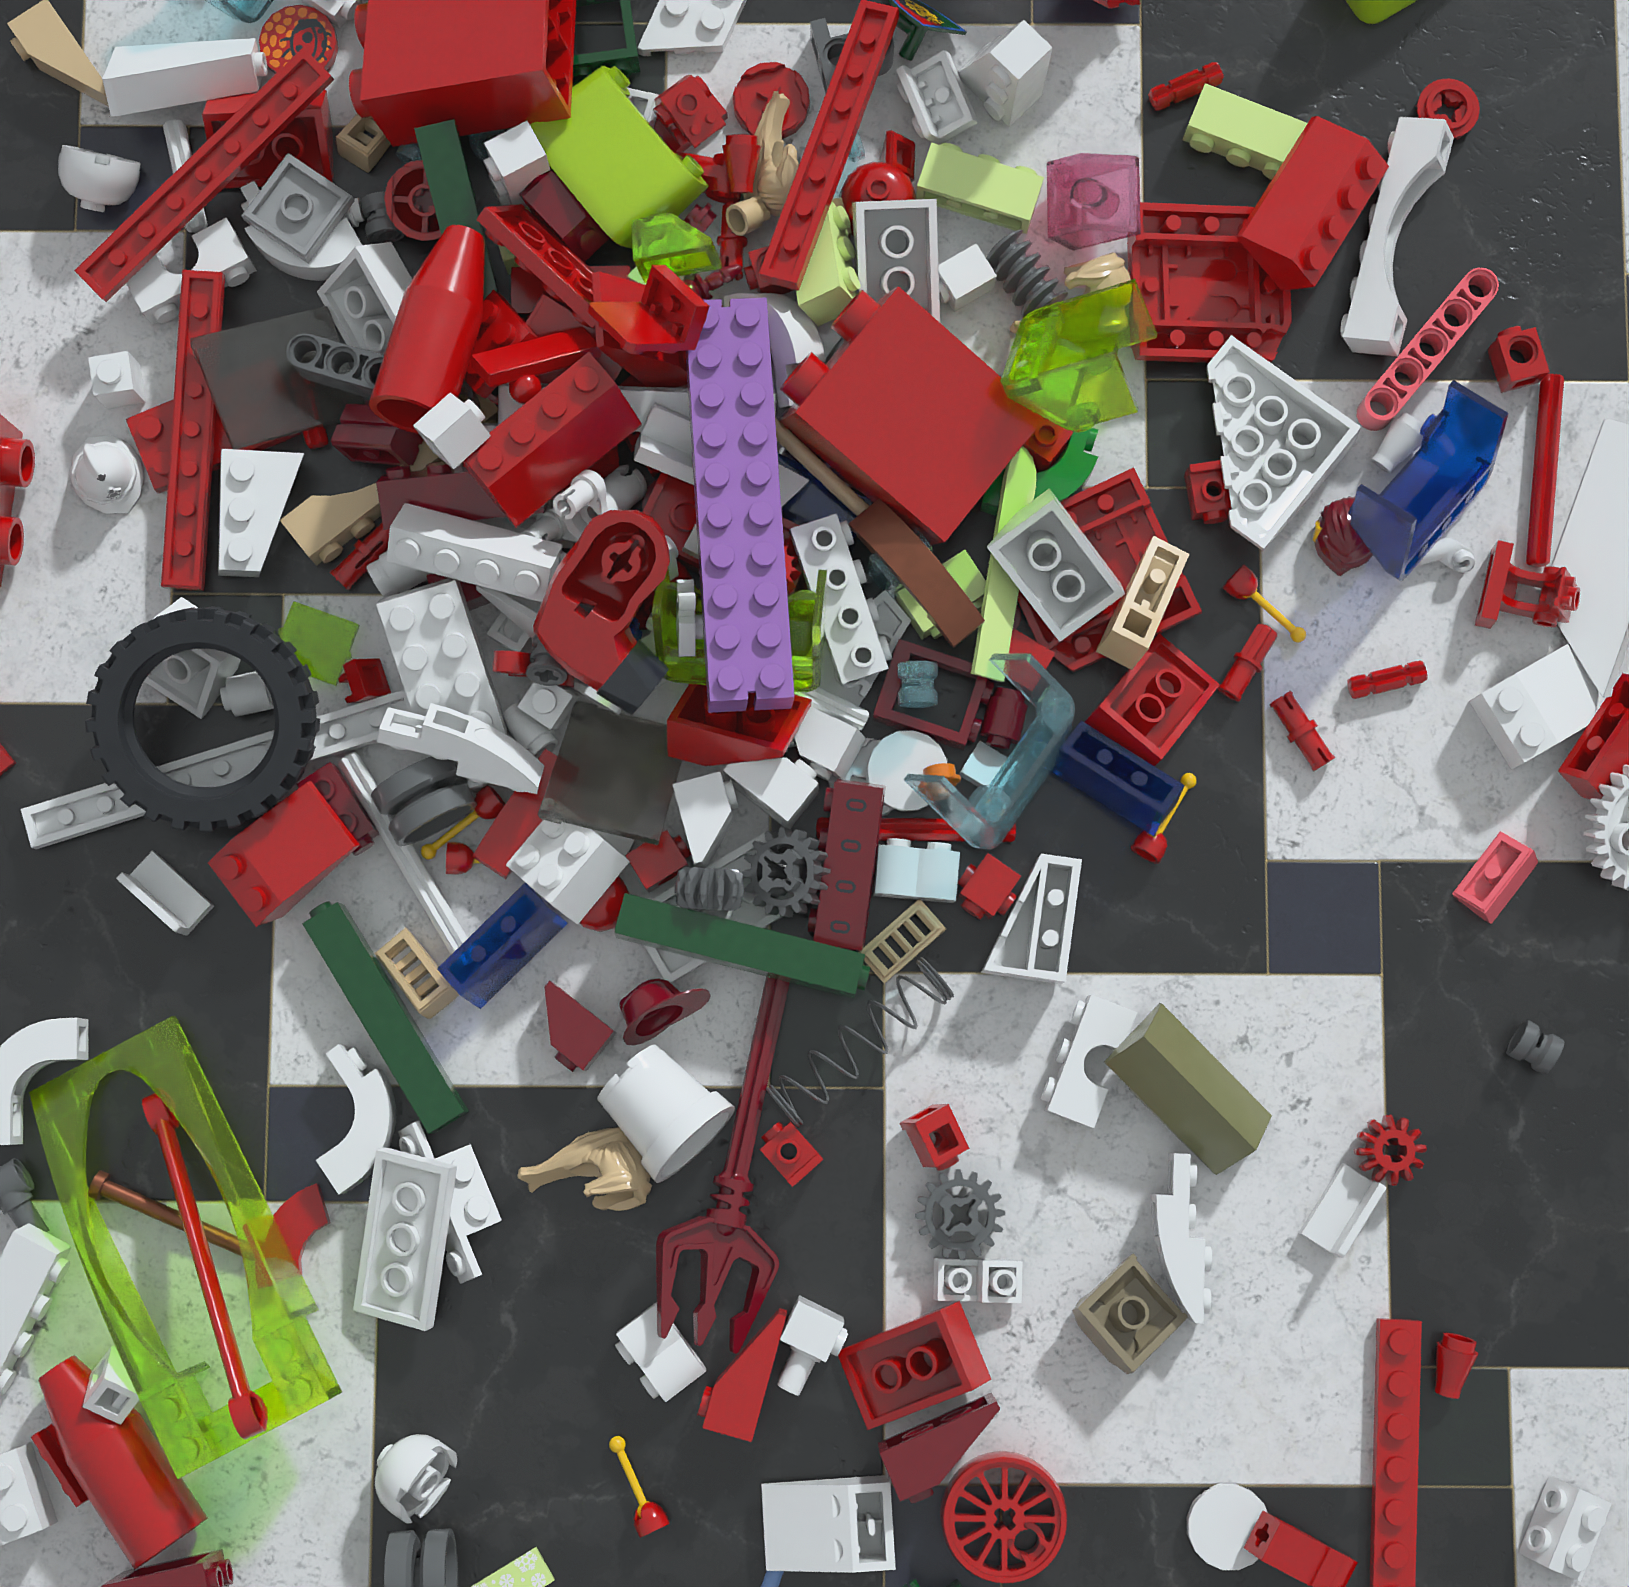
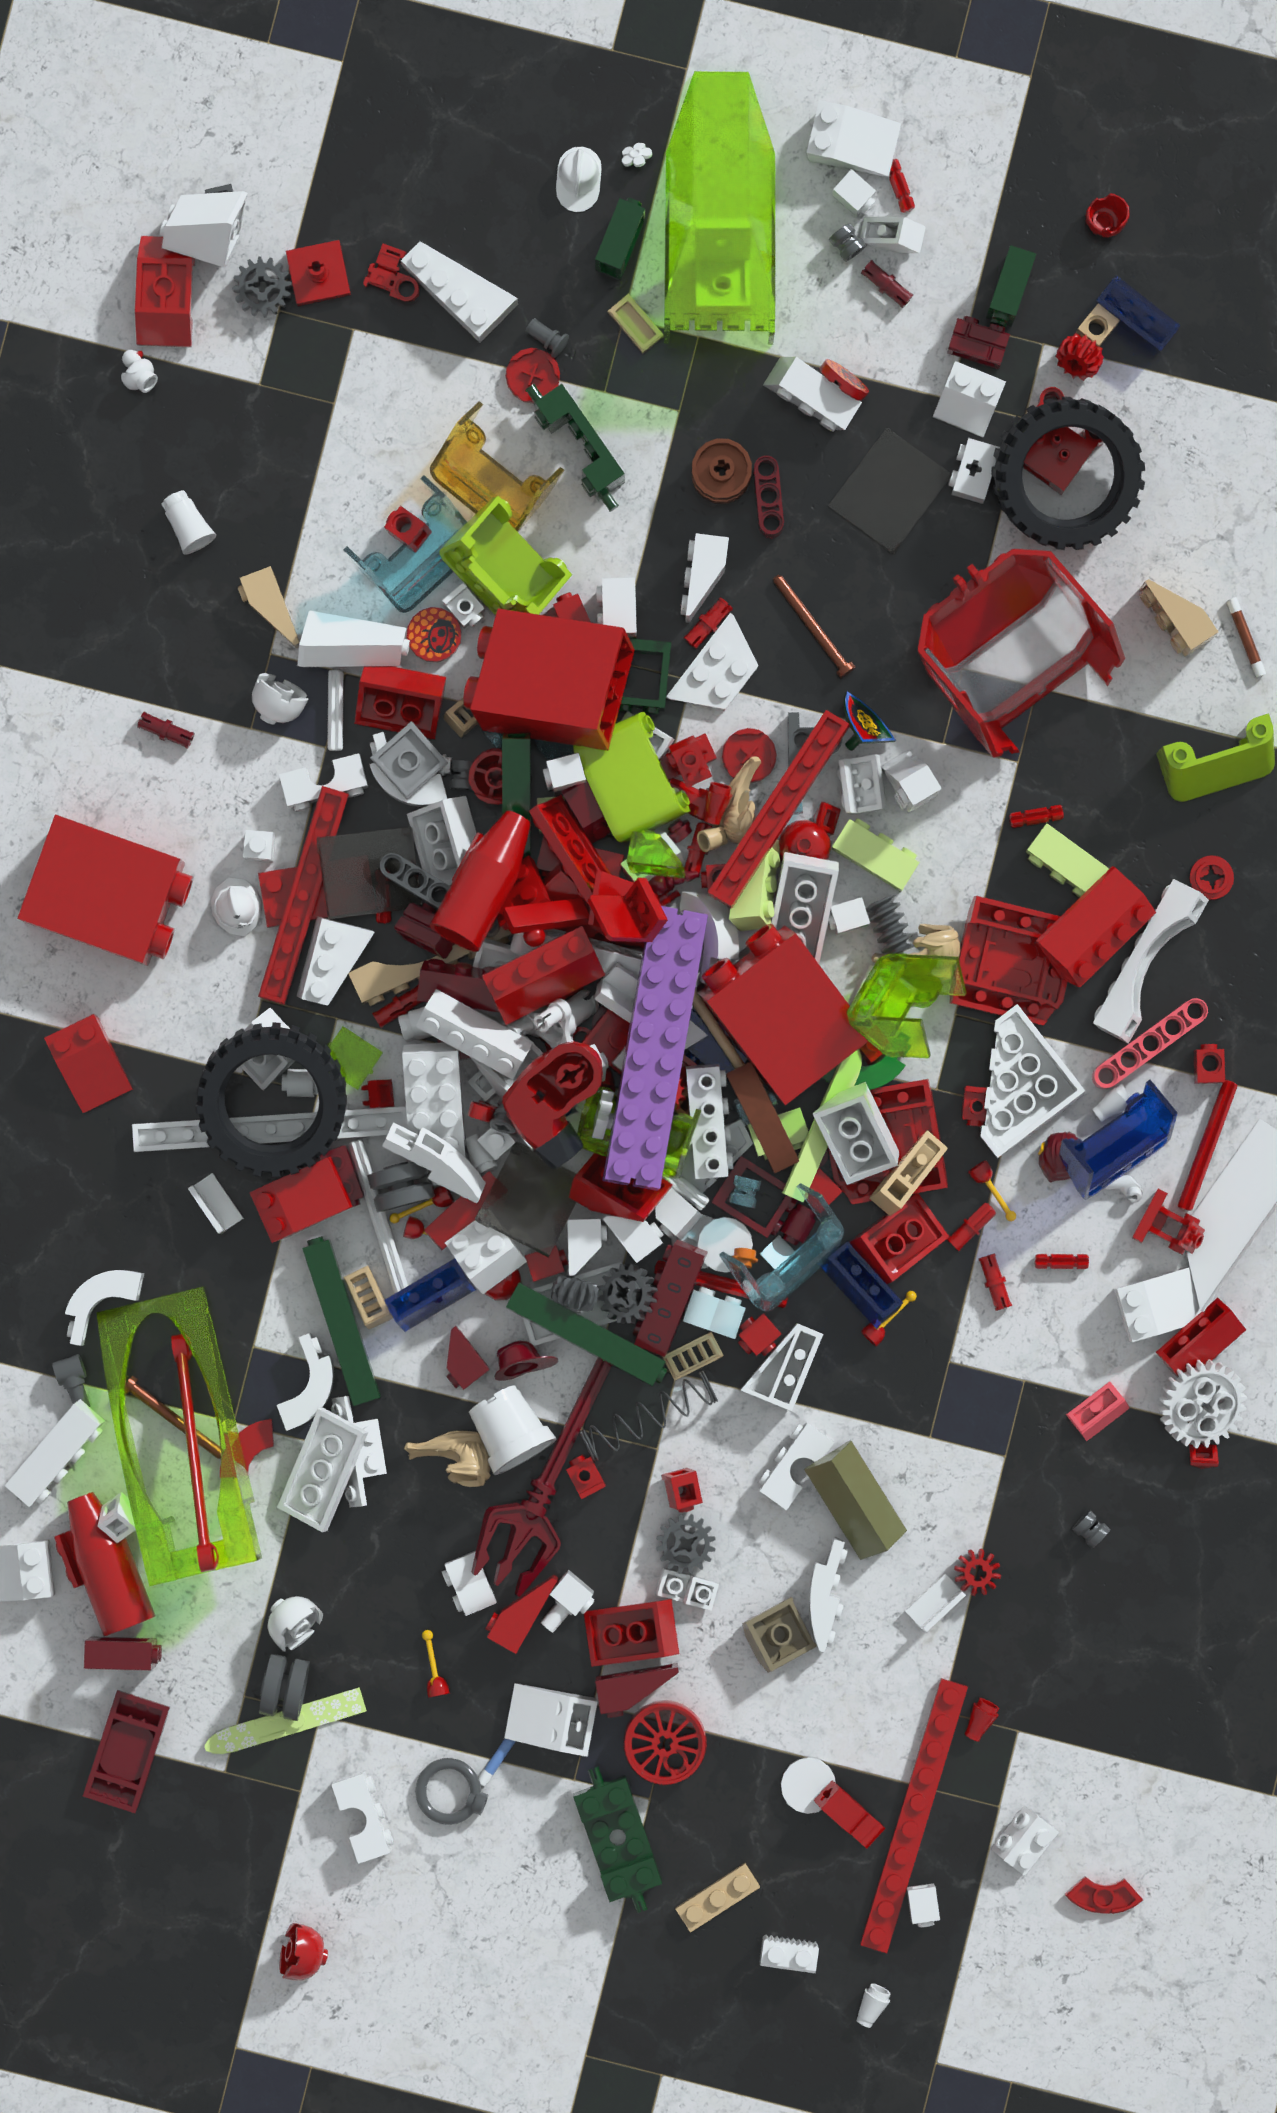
camera: 15 degrees right, 5 degrees up
red plate [74,47,334,302] -> none
white brick [413,393,491,469] -> none
clear pink slope [1047,153,1141,251] -> none

